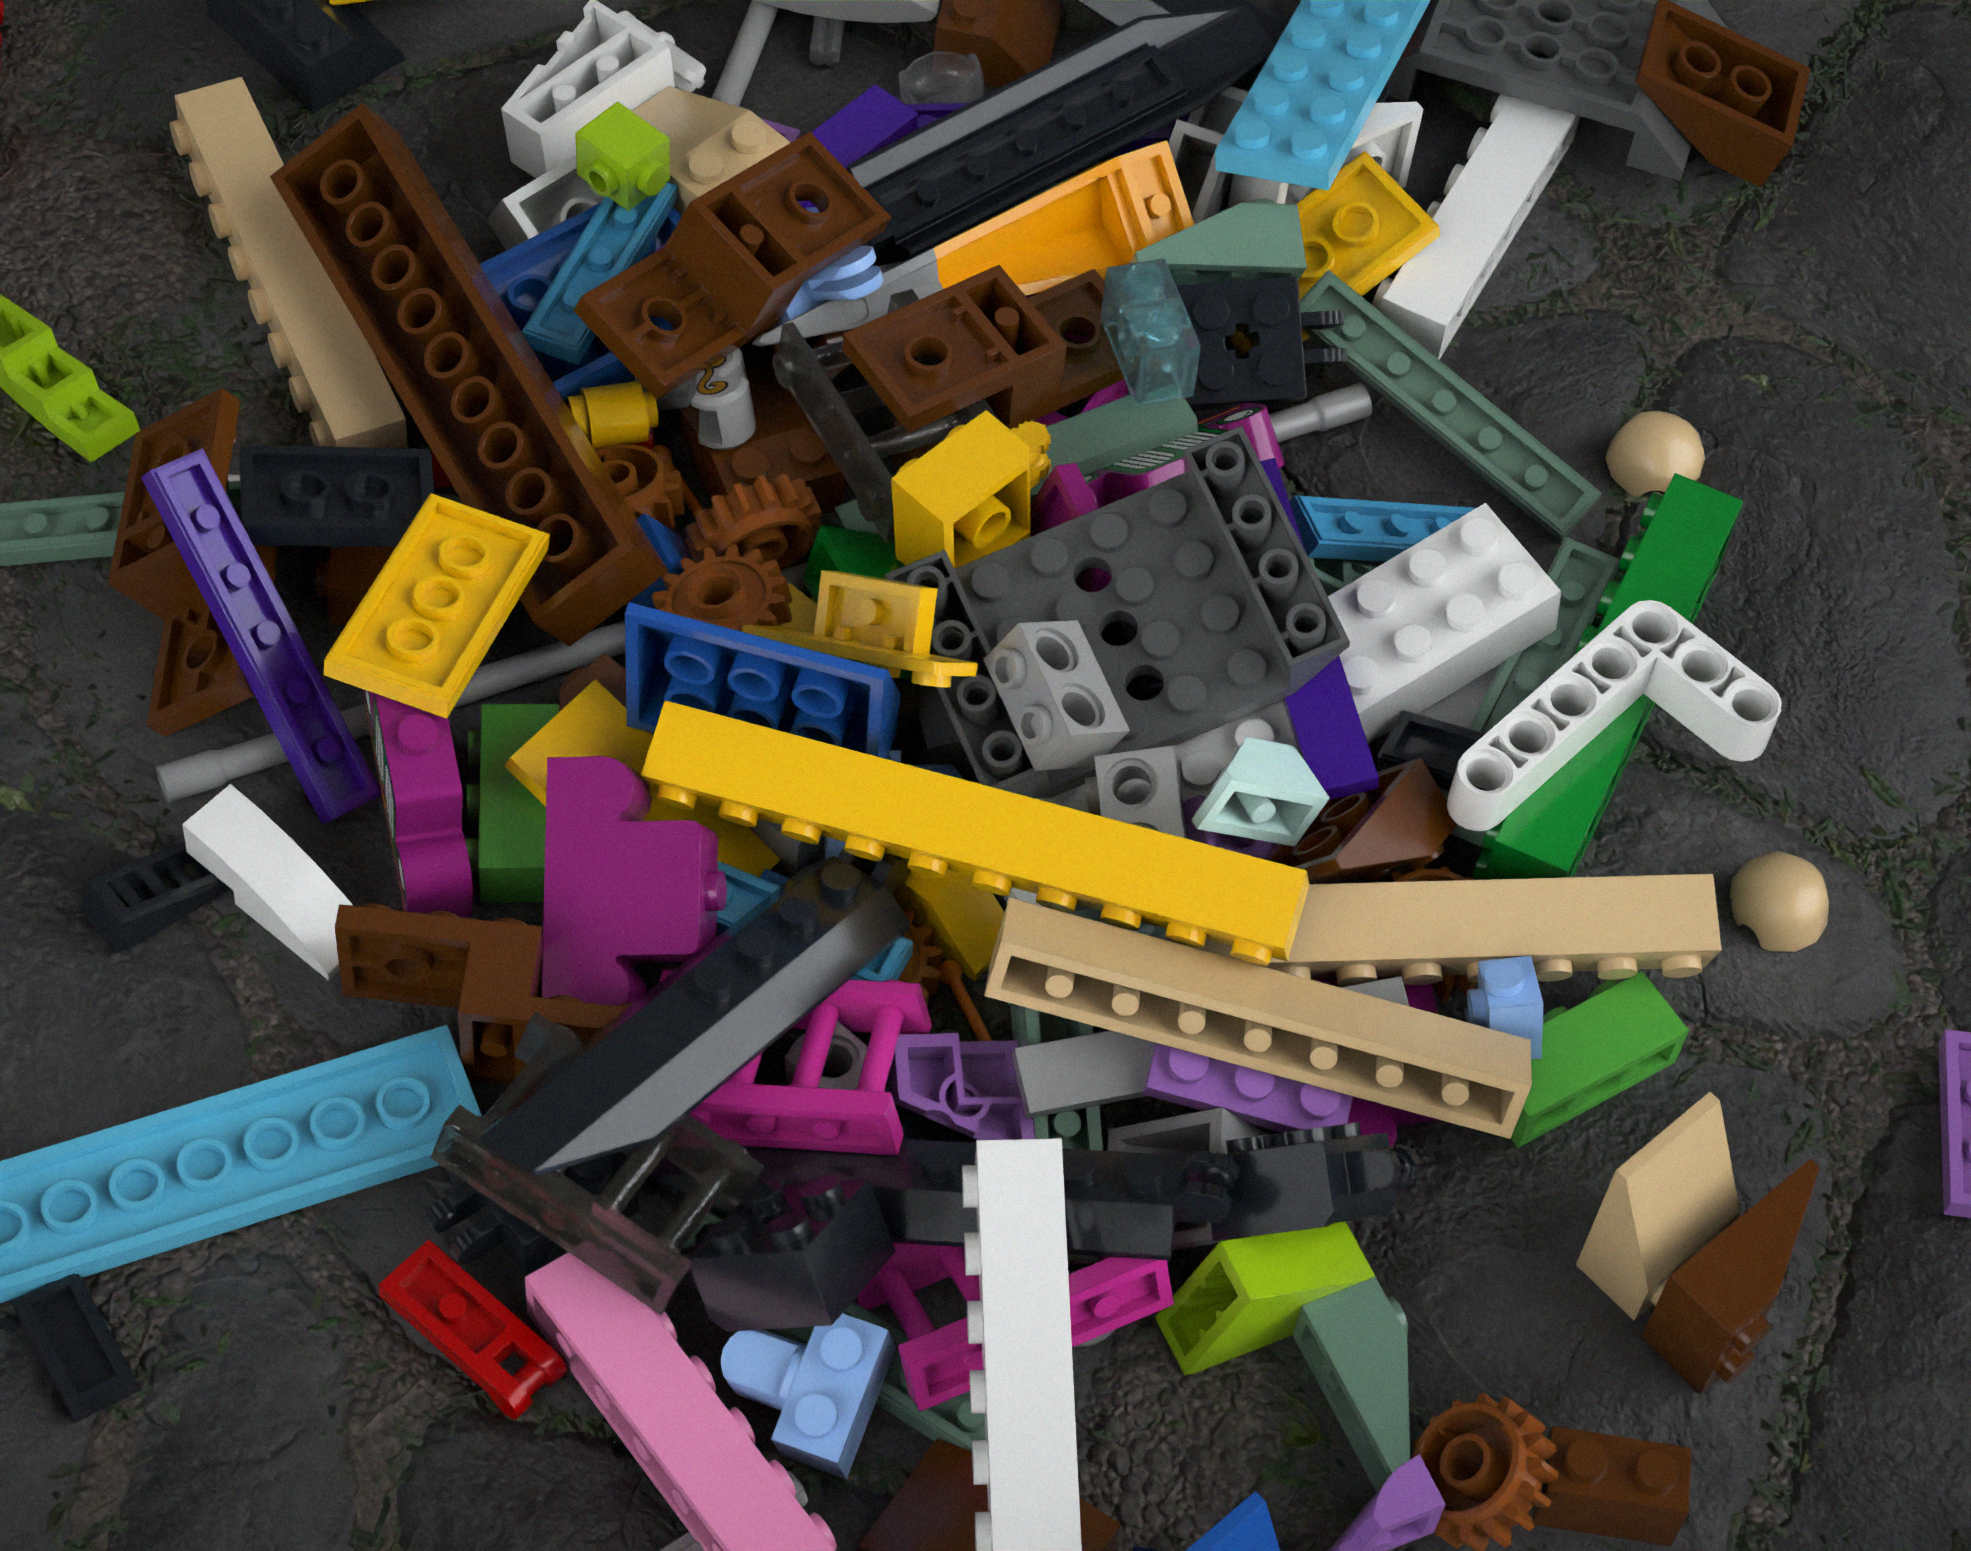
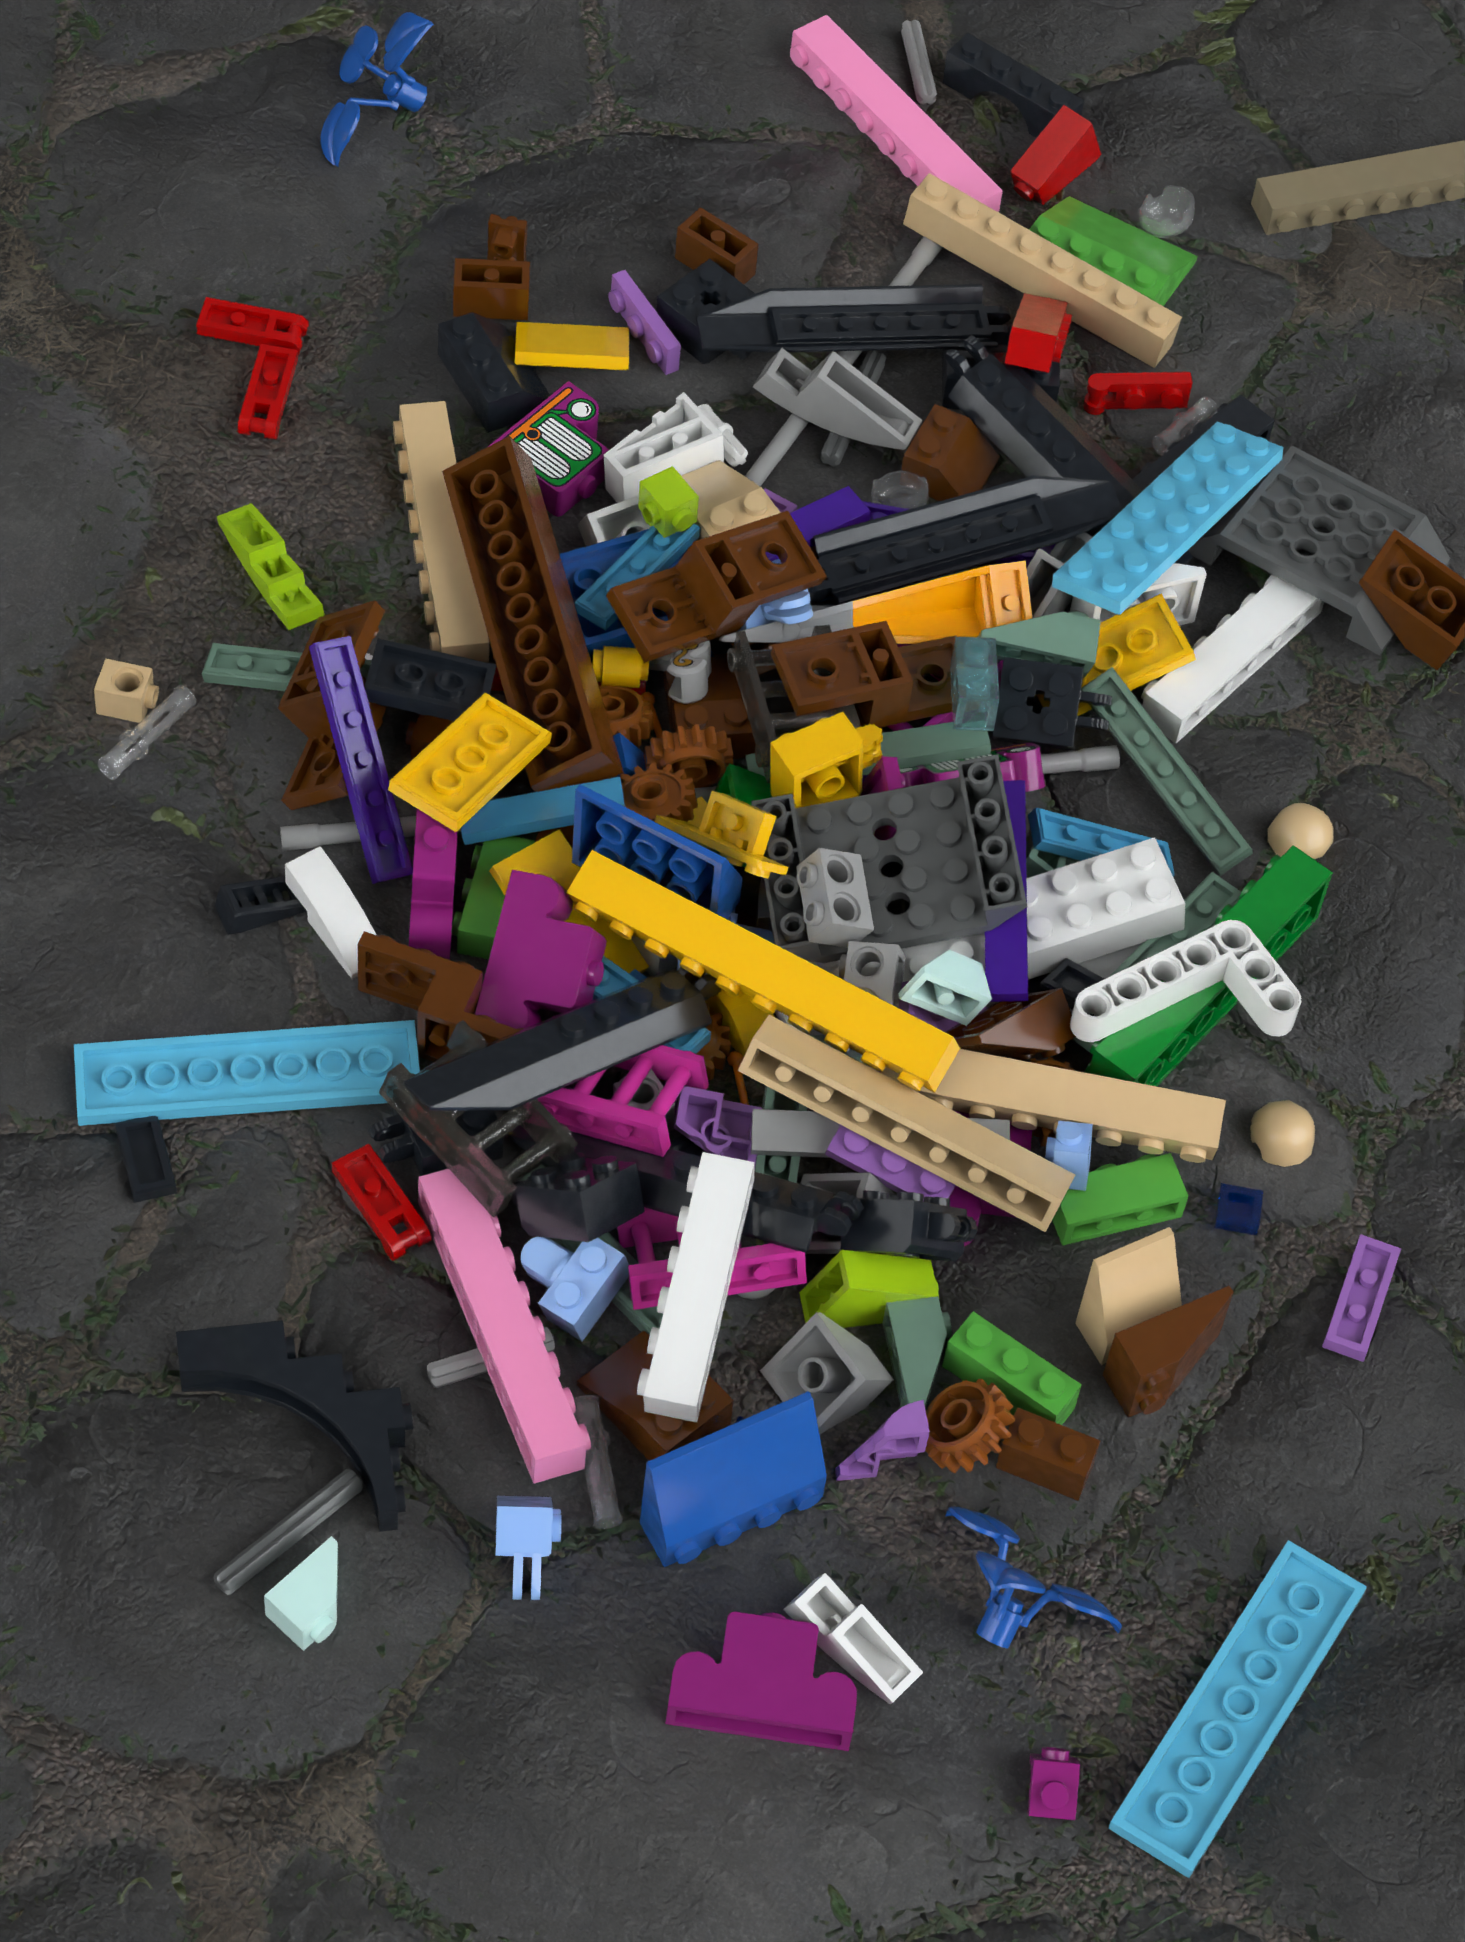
camera: 15 degrees right, 0 degrees up
none -> dark azure tile [461,777,625,845]
none -> brick [488,381,609,517]
none -> light grey slope [760,1312,894,1435]
none -> bright green brick [942,1311,1082,1425]
none -> clear blue plate [1214,1183,1263,1235]

